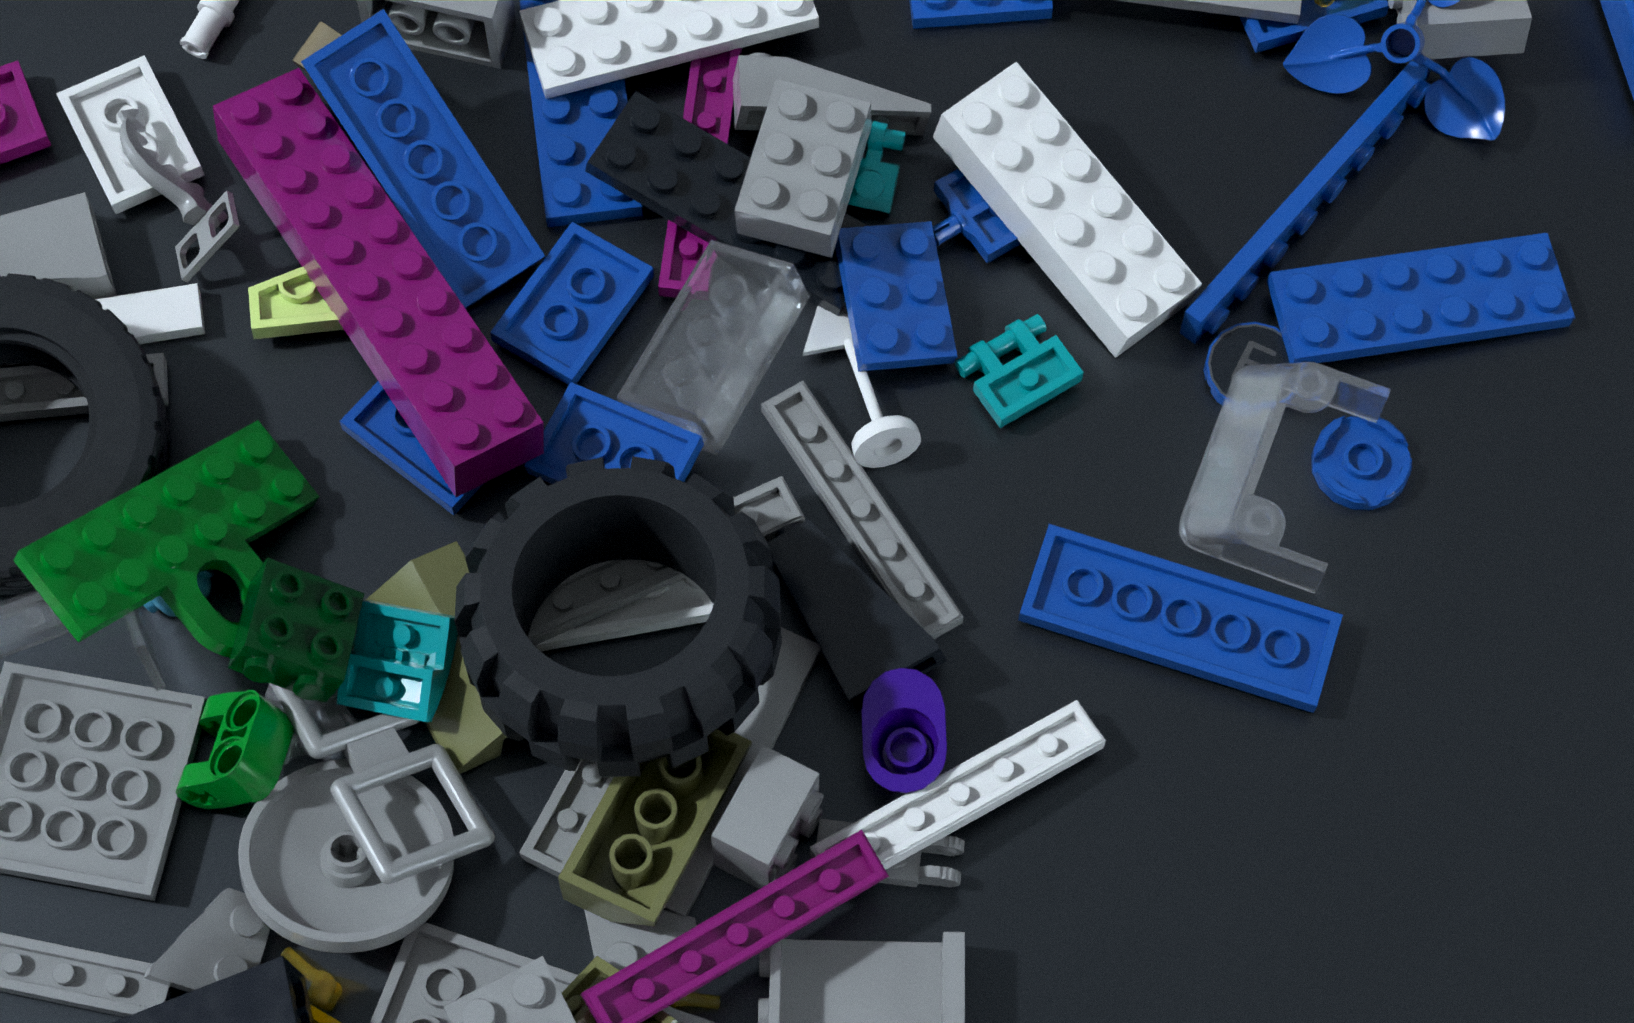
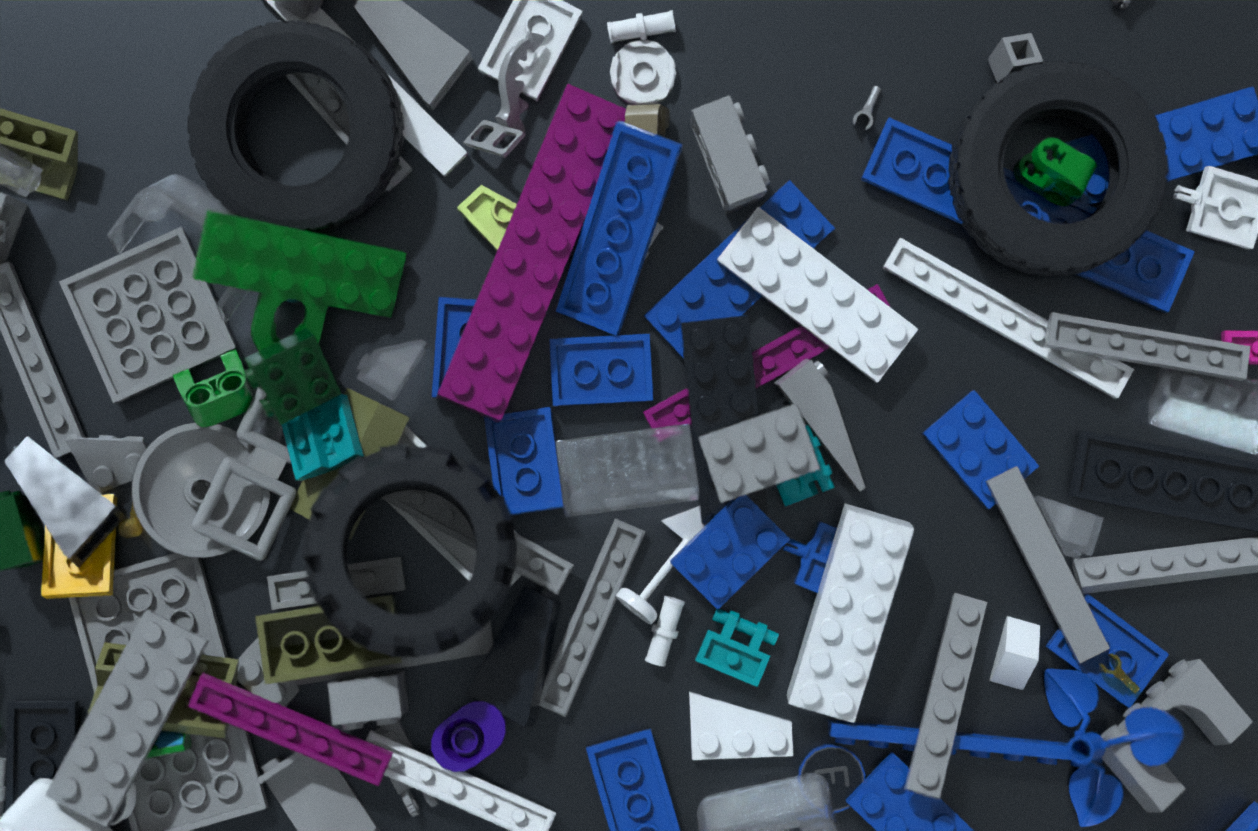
camera: 55 degrees right, 20 degrees up
none -> clear slope [356,339,430,401]
none -> white tile [610,40,676,105]
none -> white pin [645,596,685,667]
none -> white wing [689,691,793,760]
none -> light grey plate [904,593,987,800]
none -> white slope [989,616,1040,690]

